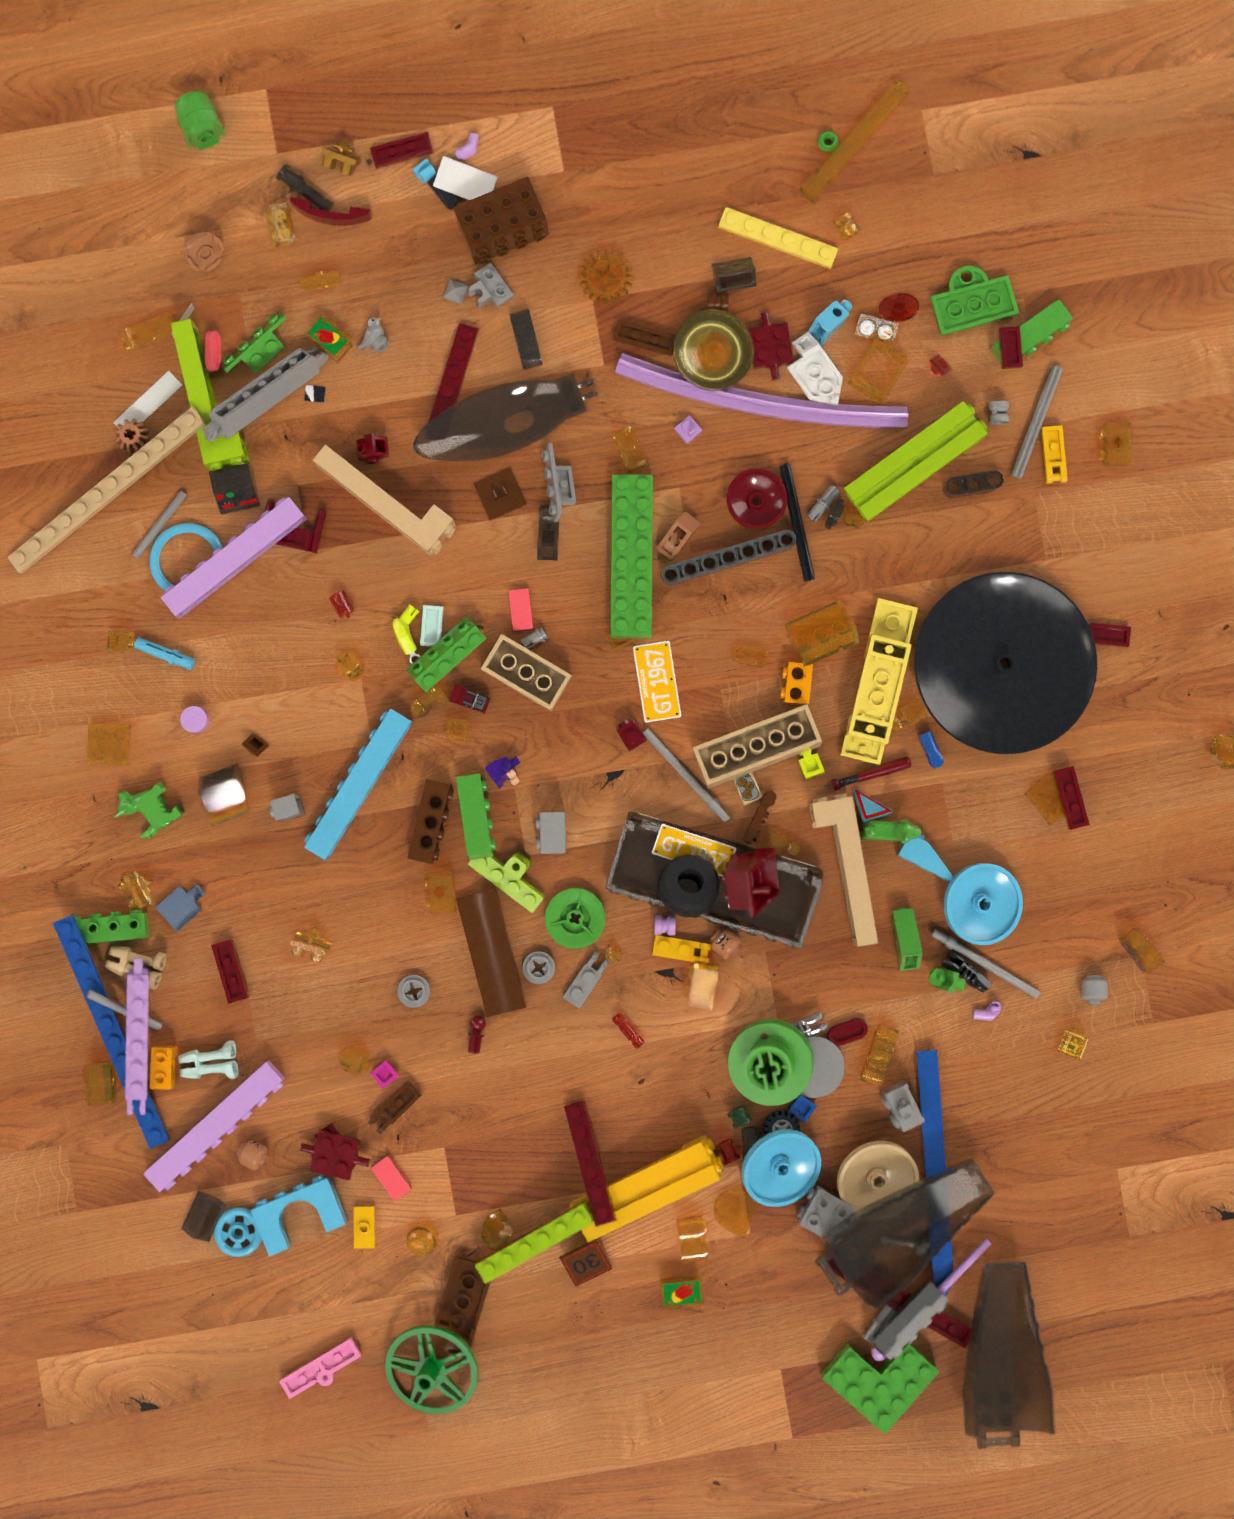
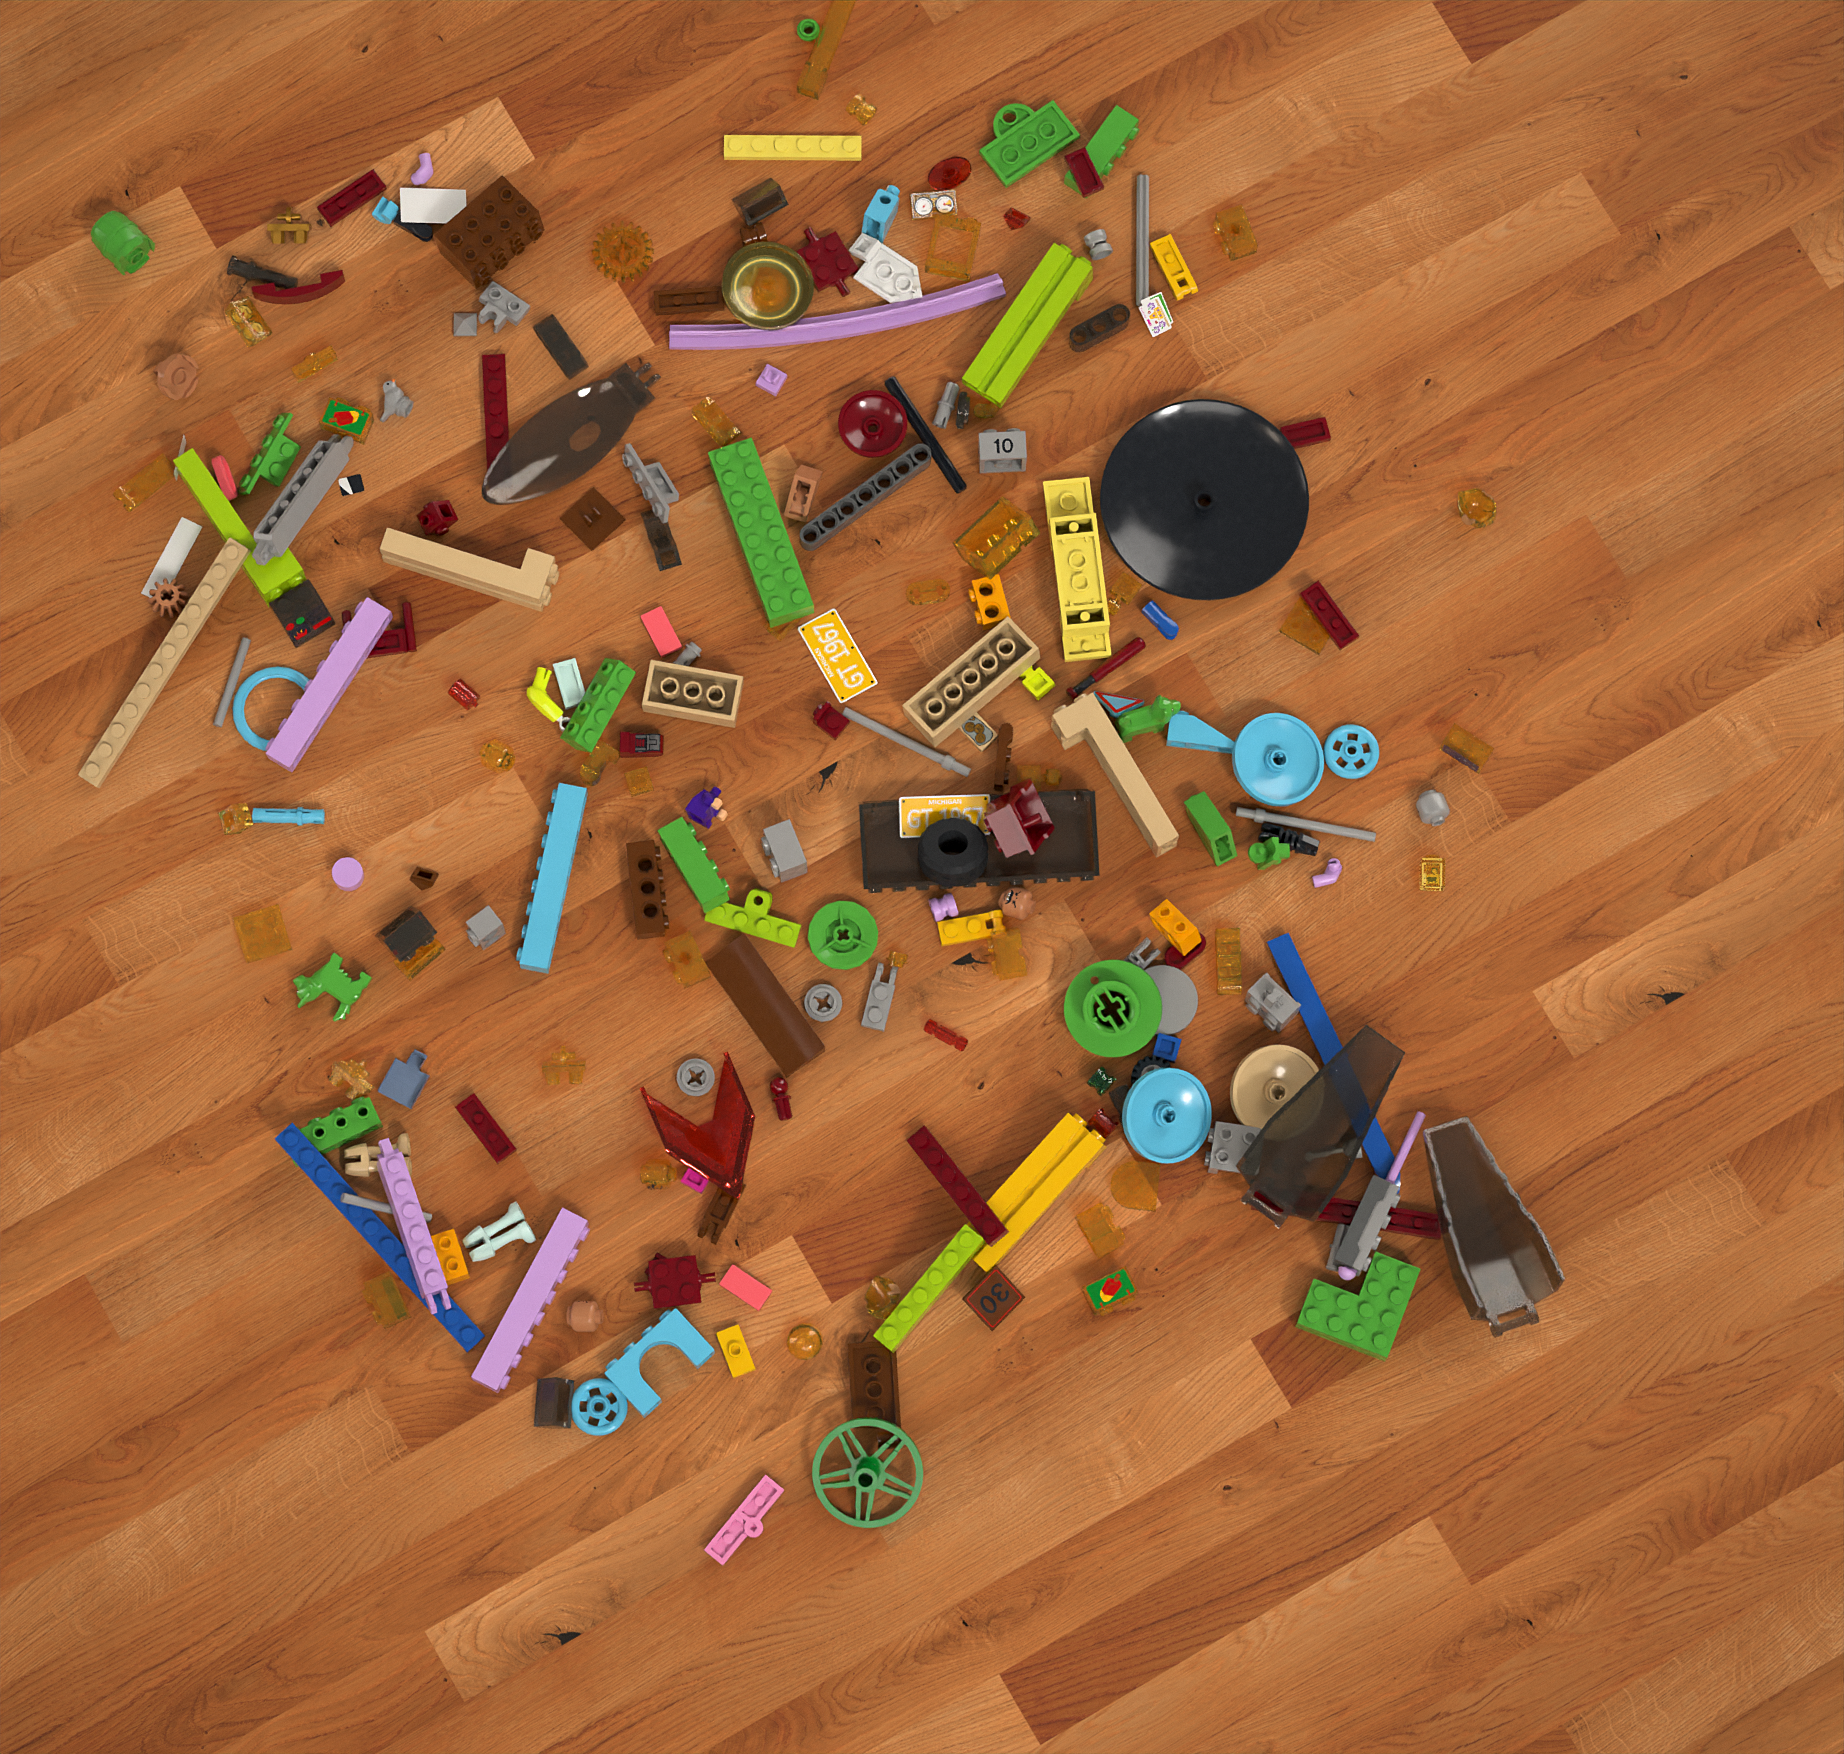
camera: 20 degrees left, 10 degrees down
none -> clear red windscreen [639,1051,756,1200]
none -> light grey brick [978,428,1027,473]
none -> white sticker [1139,292,1173,337]
none -> light orange brick [1149,899,1201,956]
none -> medium azure plate [1323,724,1379,779]

